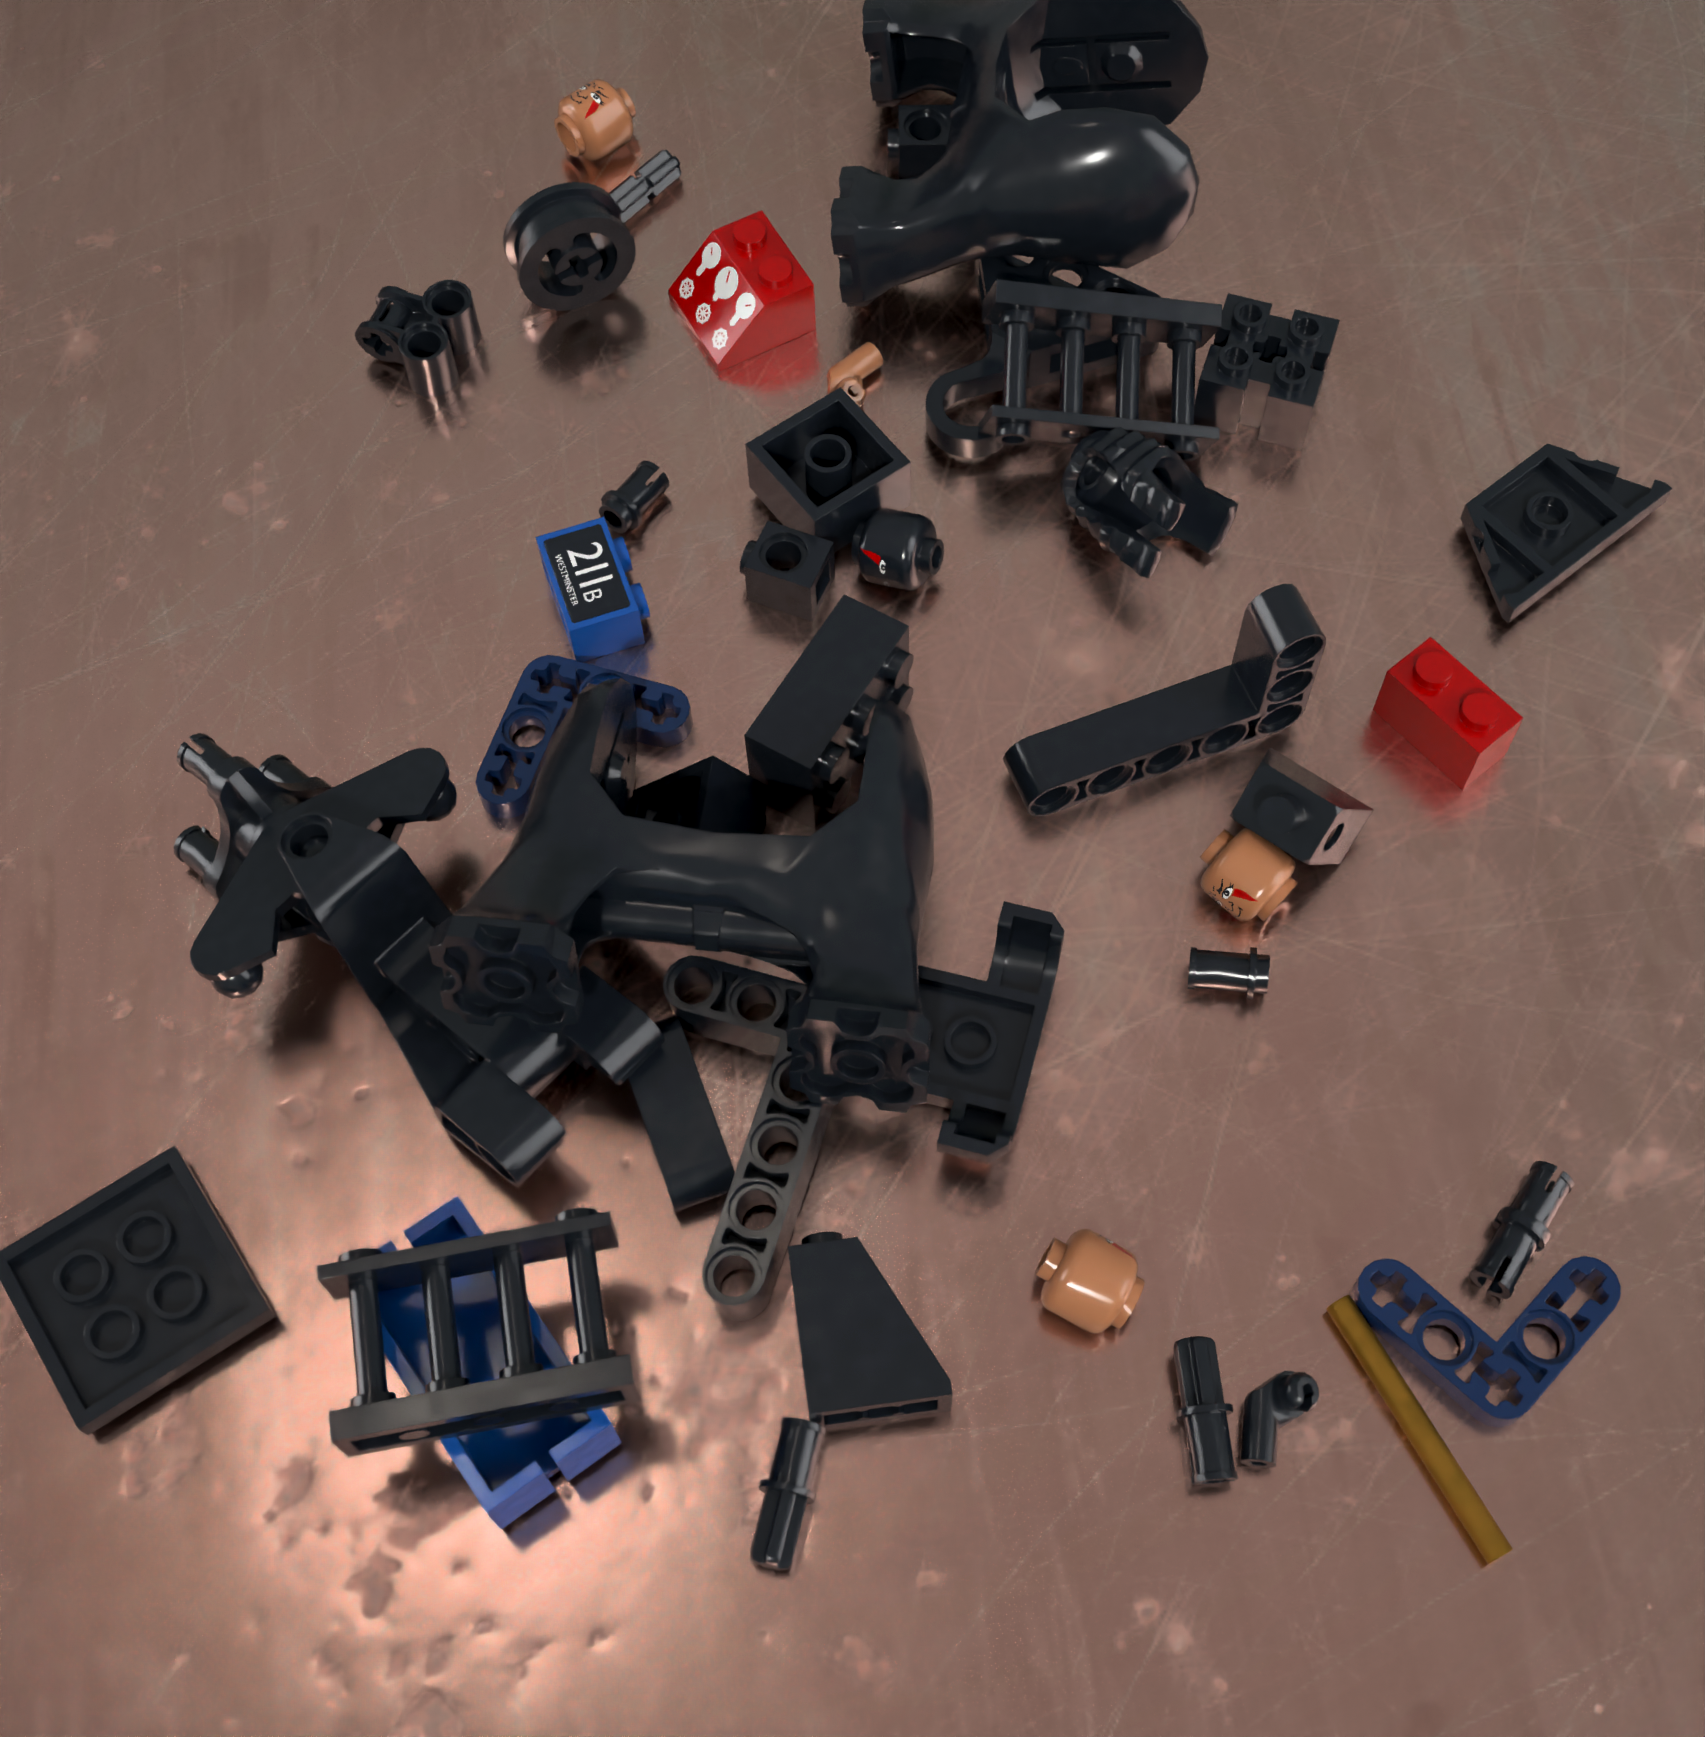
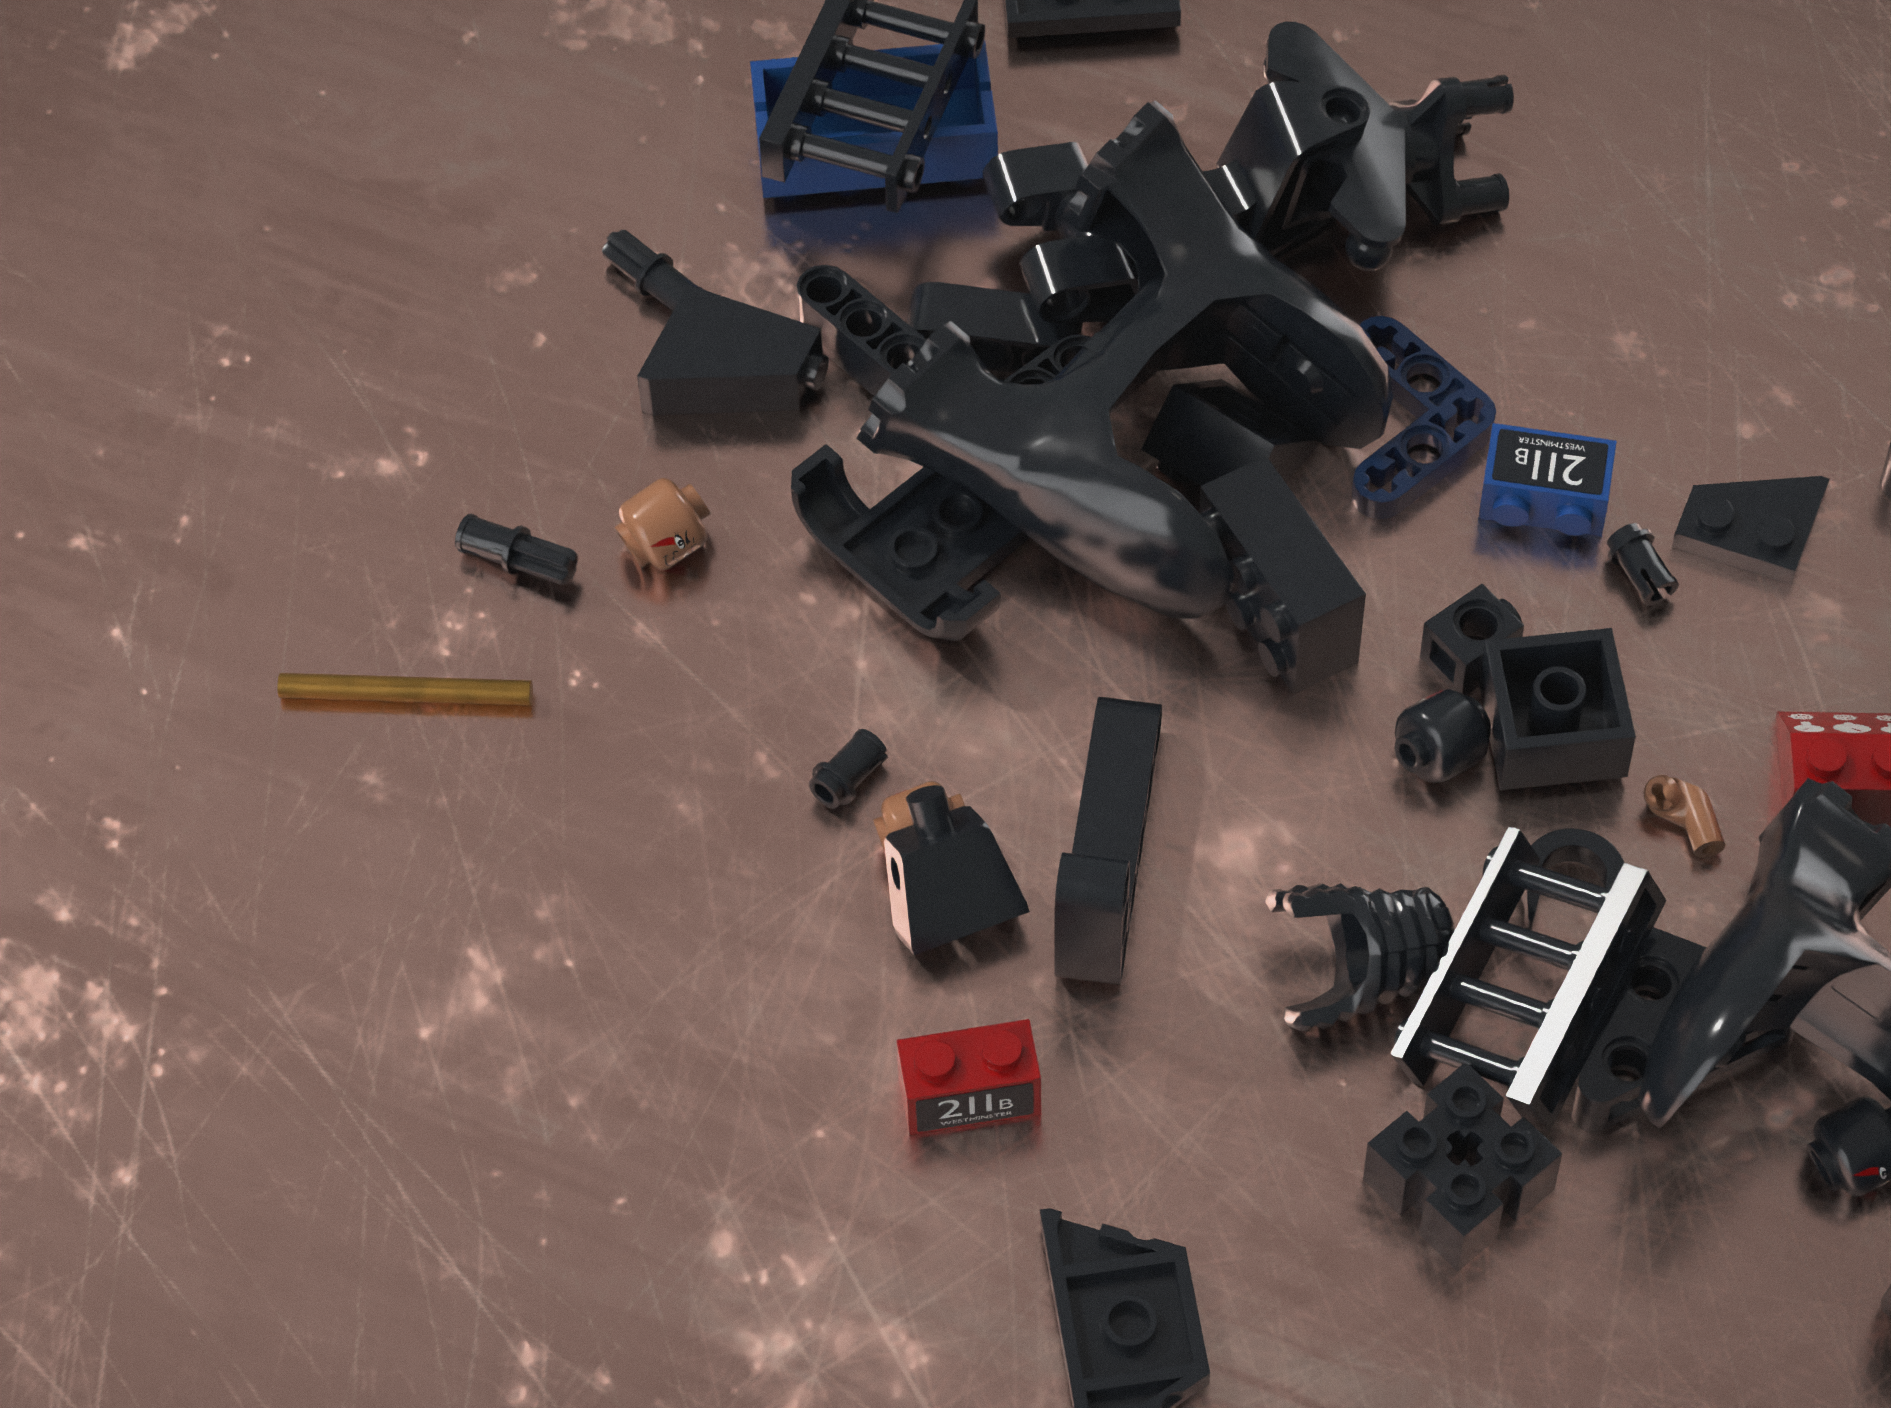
camera: 120 degrees right, 5 degrees down
black arm [1240,1371,1320,1468] -> none
dark blue beam [1352,1256,1621,1428] -> none
black pin [1469,1161,1574,1299] -> none
none -> black wing [1672,476,1830,585]

